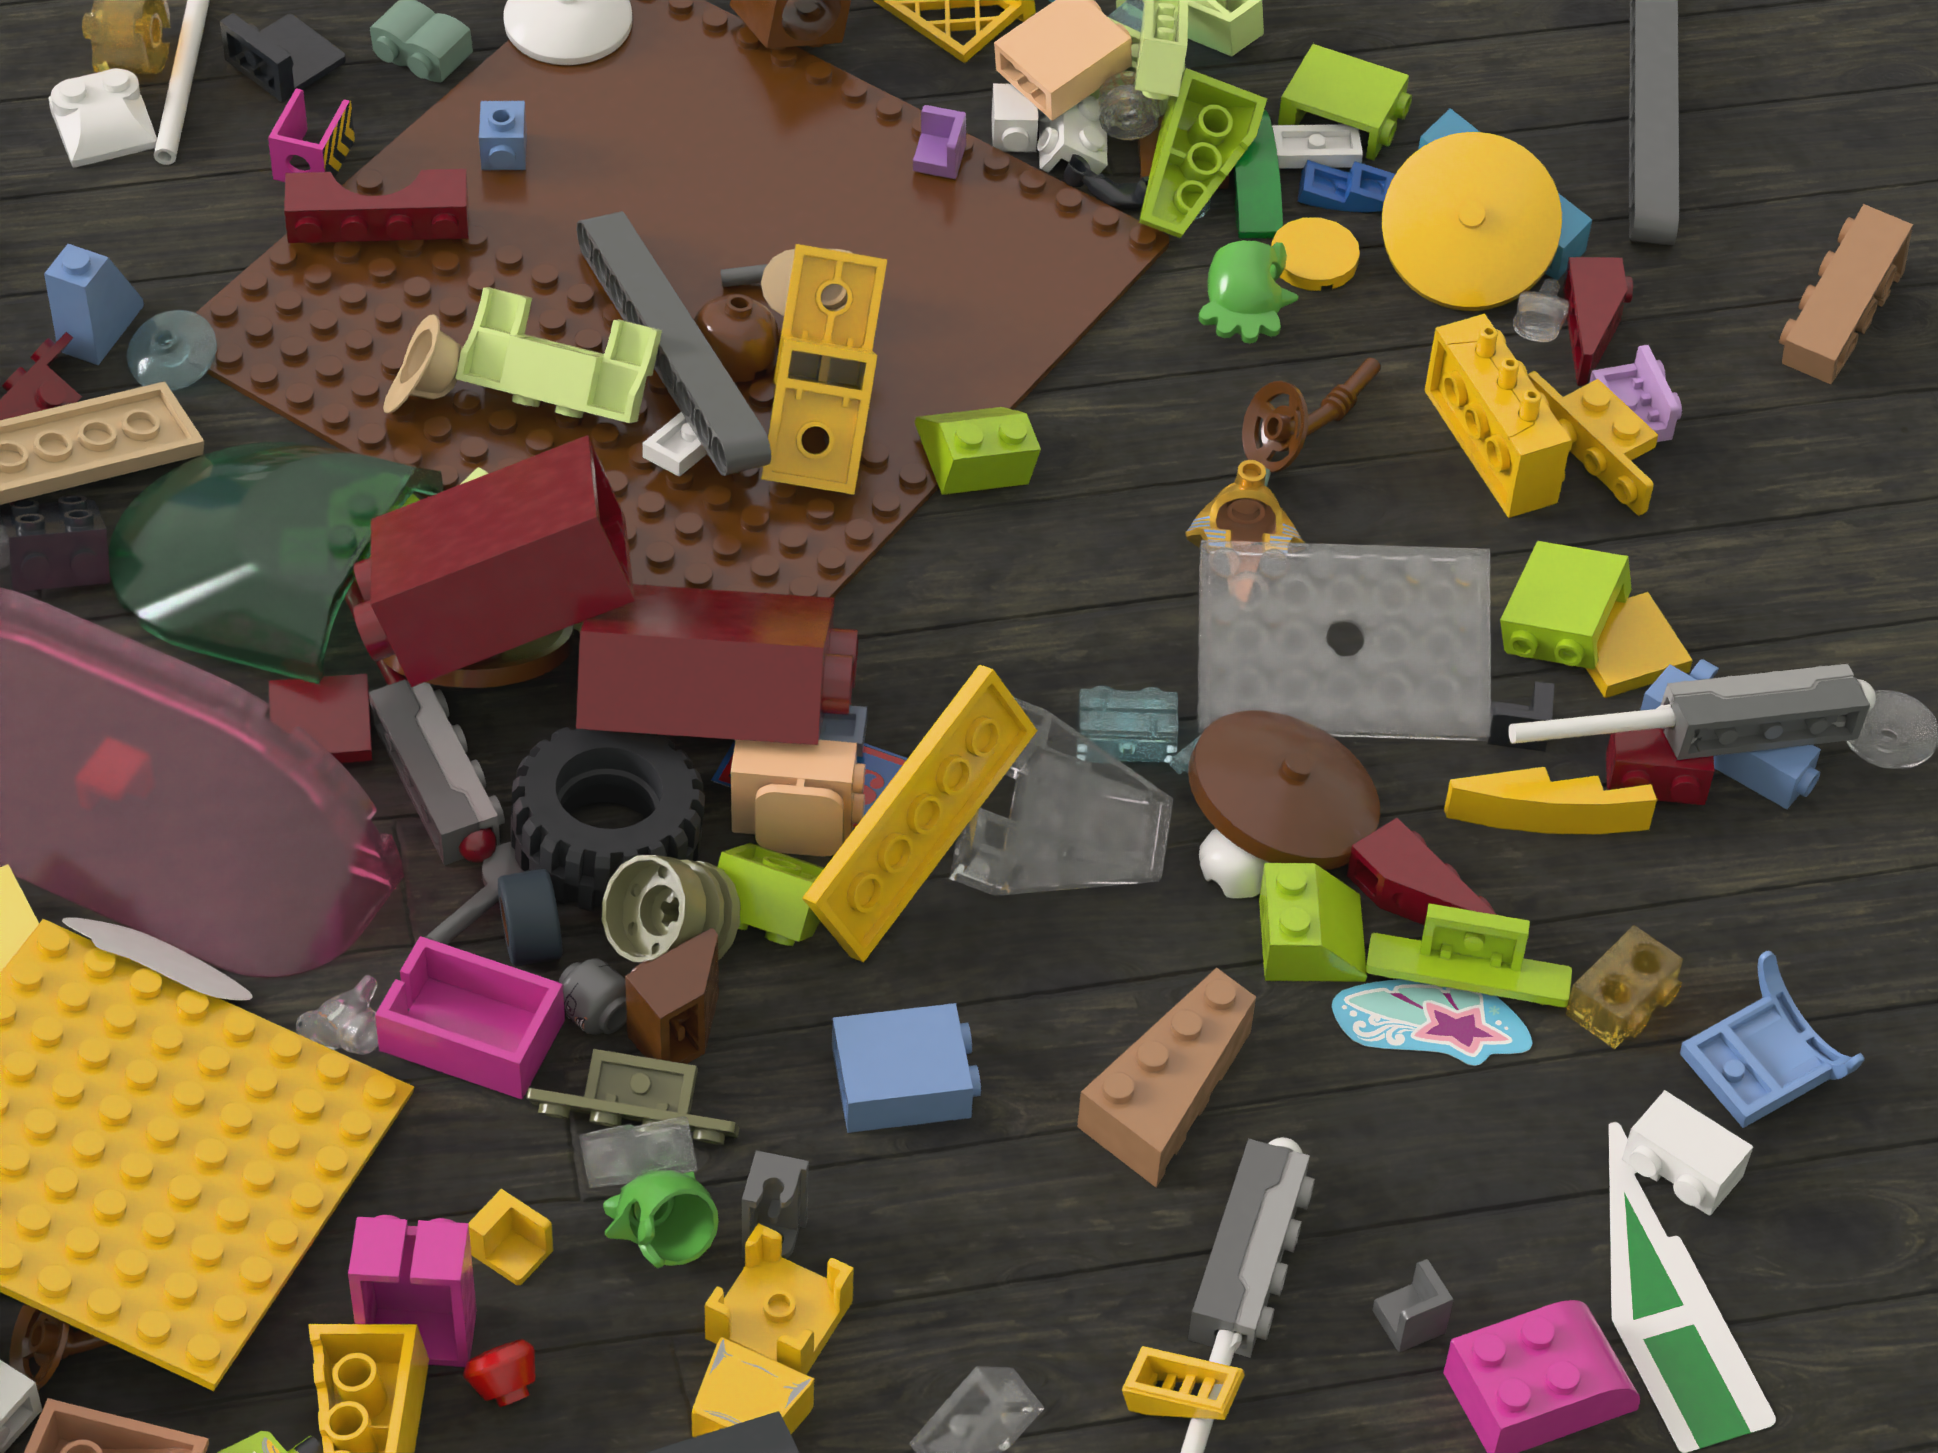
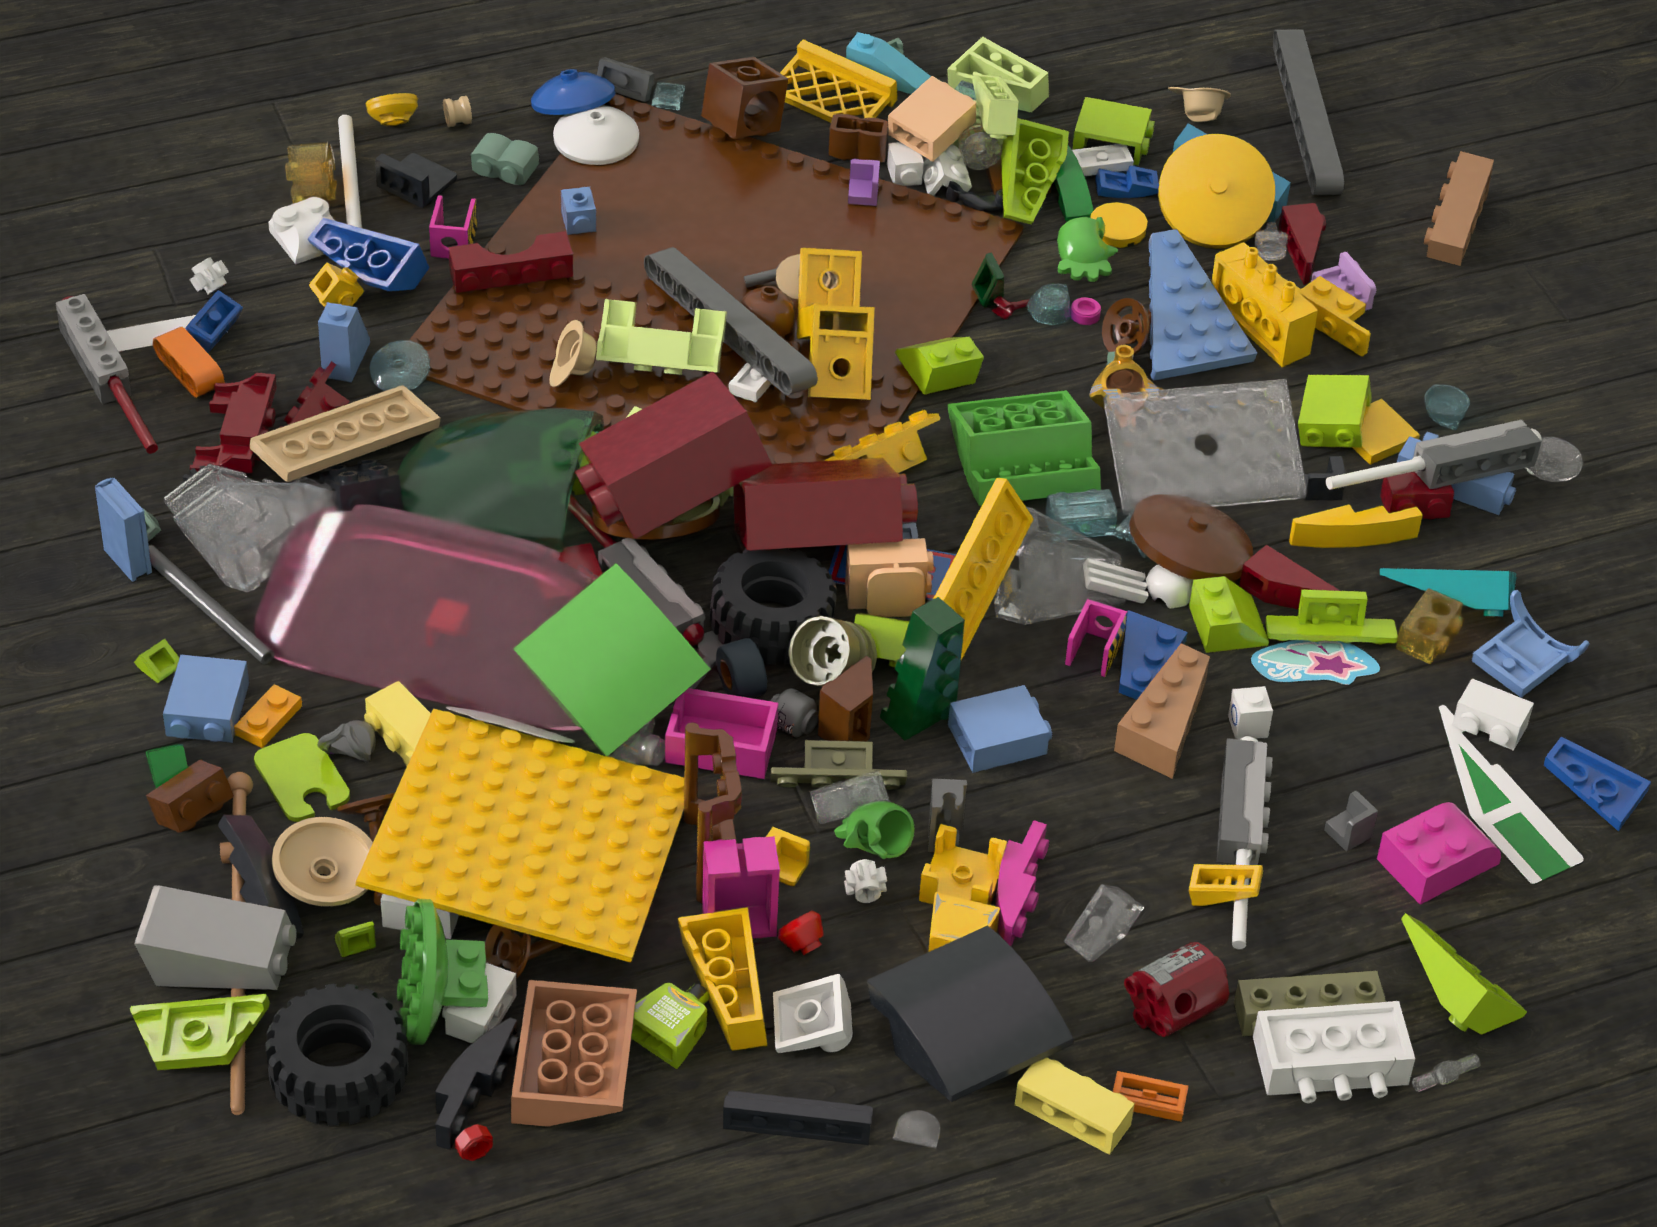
camera: 10 degrees left, 5 degrees down
none -> blue wedge [308,218,430,291]
none -> yellow brick [309,262,364,307]
none -> bright green slope [513,563,711,756]
none -> reddish brown piece [684,722,742,903]
none -> yellow bracket [825,410,940,473]
none -> reddish brown brick [829,114,889,162]
none -> white gear [844,859,887,903]
none -> dark green wedge [880,597,965,741]
none -> bright green slope [948,390,1101,506]
none -> dark green slope [971,252,1004,308]
none -> dark red hand [992,296,1033,319]
none -> dark pink slope [996,820,1049,946]
none -> clear light blue hat [1027,283,1071,325]
none -> dark pink piece [1065,599,1127,677]
none -> dark pink tile [1070,297,1101,325]
none -> white tile [1083,558,1148,604]
none -> blue wing [1119,610,1187,700]
none -> medium blue wing [1149,229,1257,381]
none -> tan piece [1168,87,1231,122]
none -> white brick [1228,686,1273,740]
none -> teal wedge [1380,568,1516,616]
none -> clear light blue hat [1424,384,1470,430]
none -> blue wing [1544,737,1651,831]

